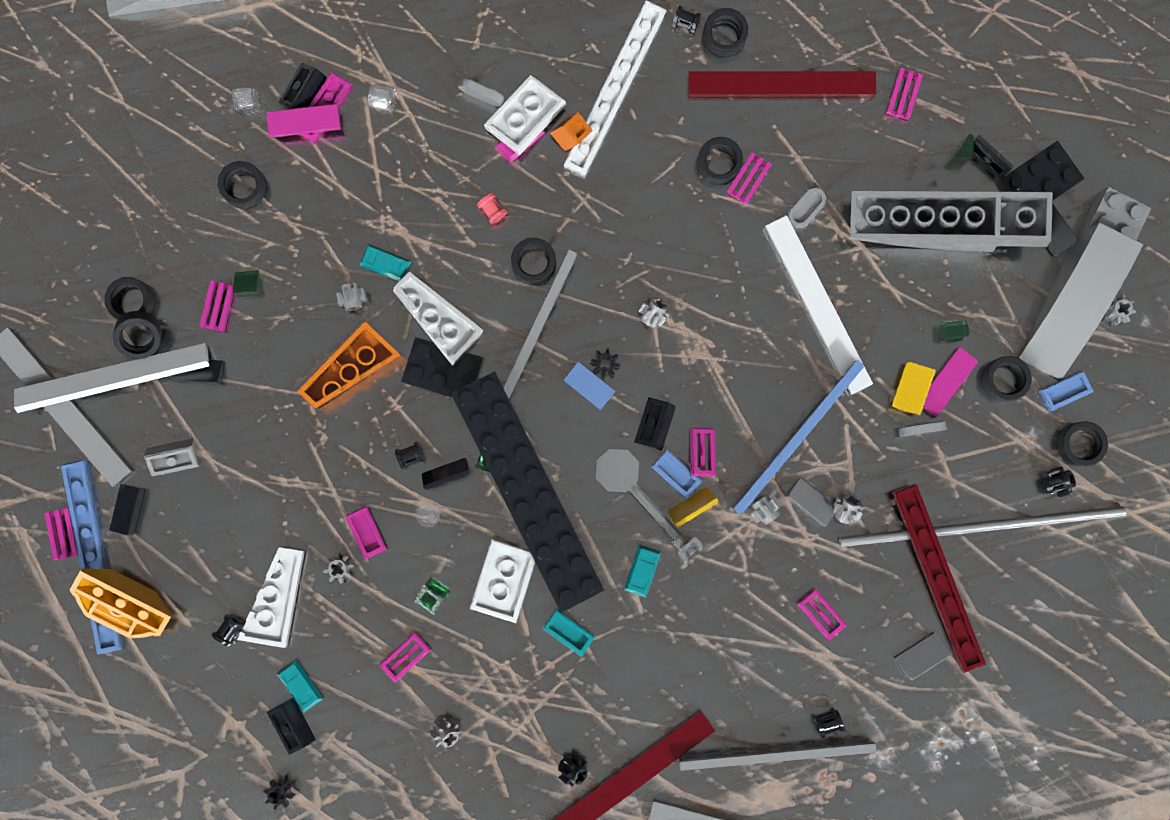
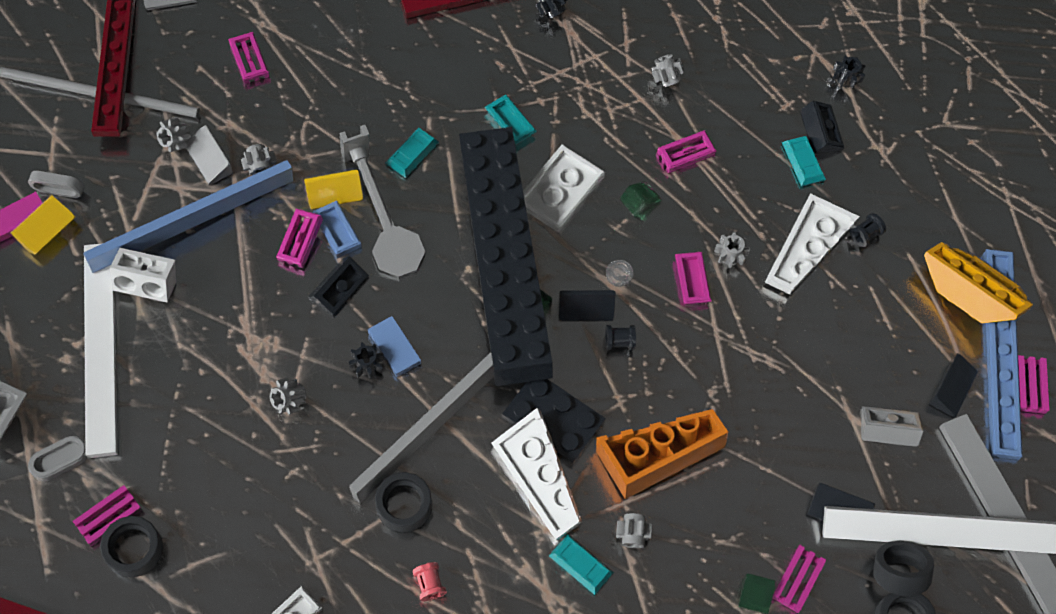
camera: 160 degrees left, 20 degrees down
none -> white brick [110,248,176,302]

